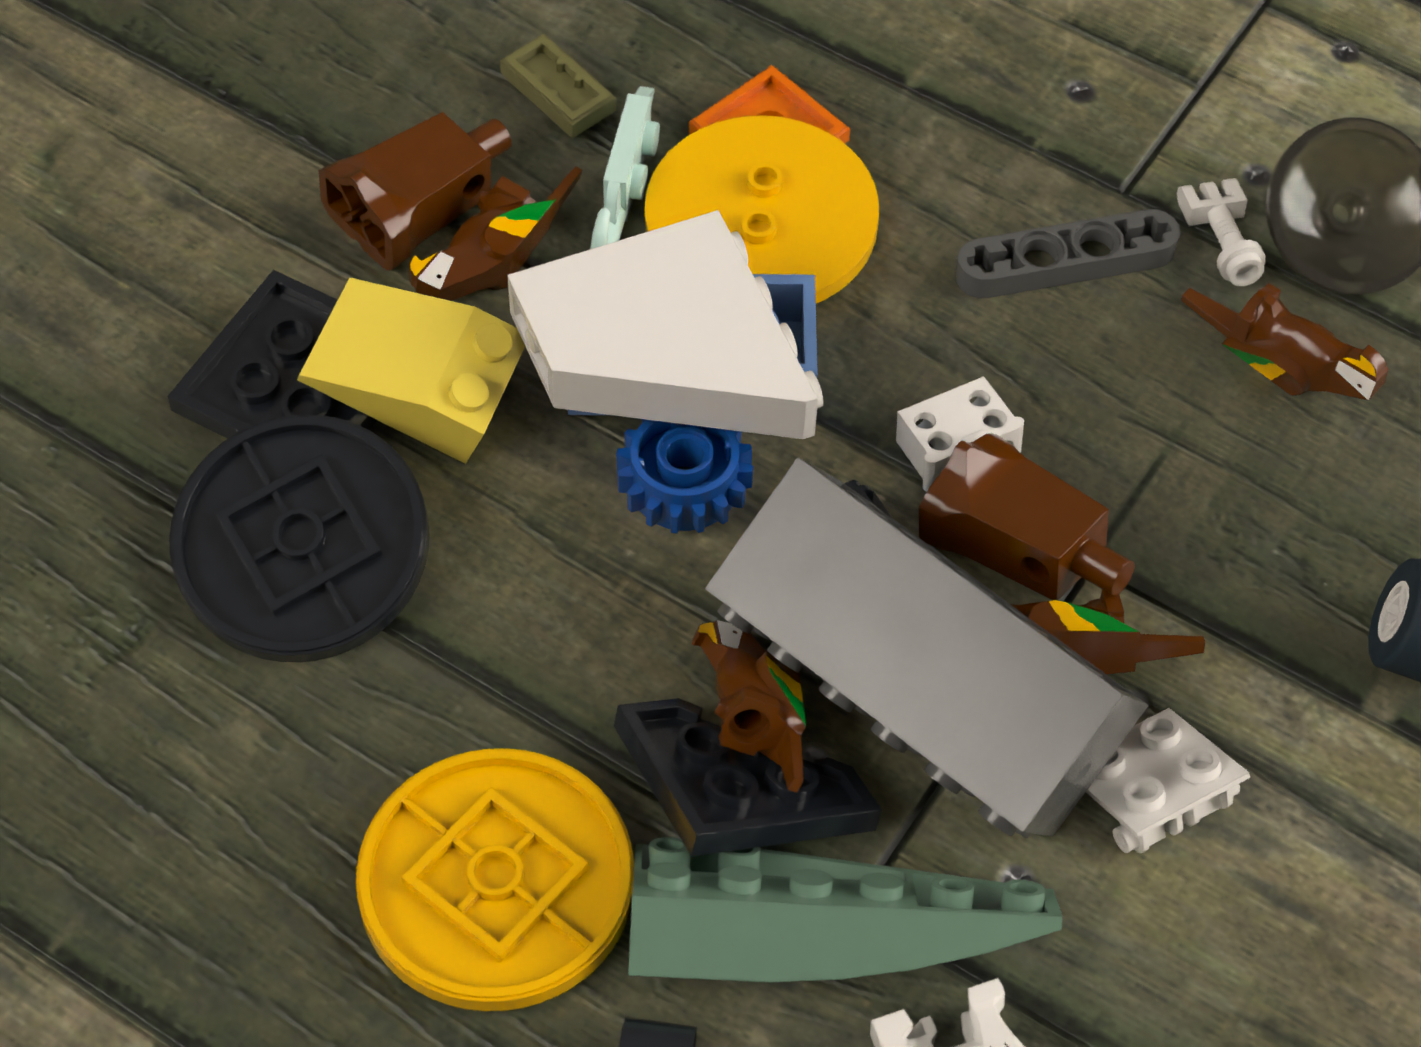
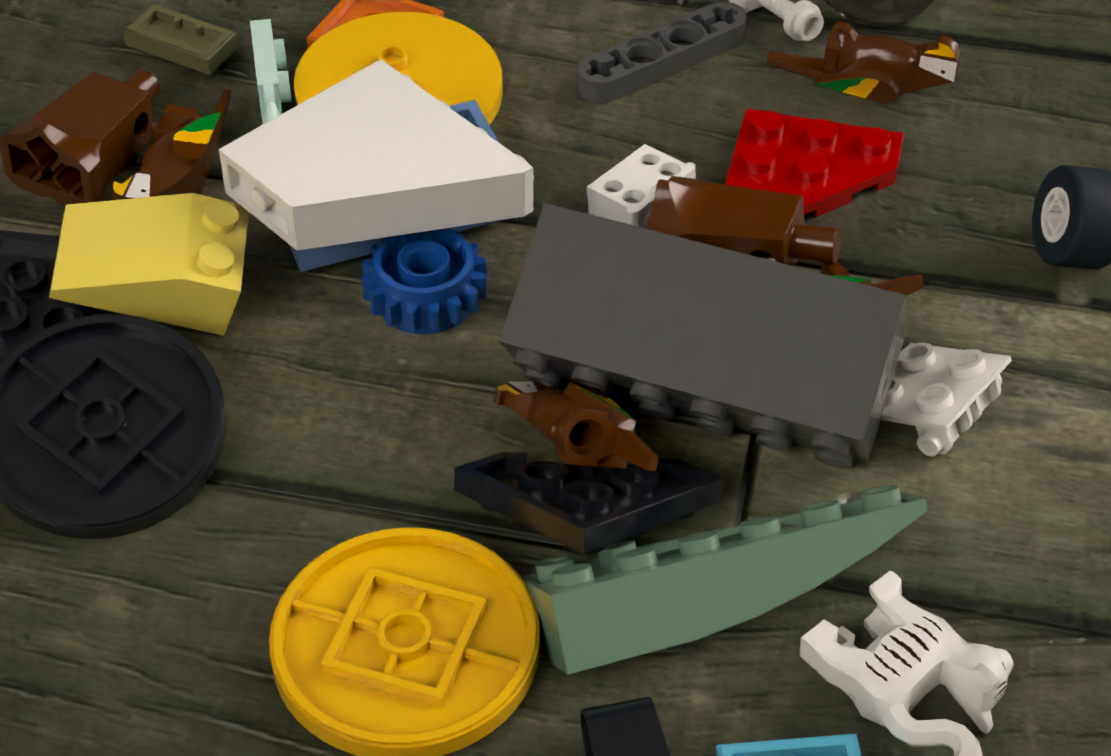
camera: 20 degrees left, 10 degrees down
none -> red plate [725,108,904,218]

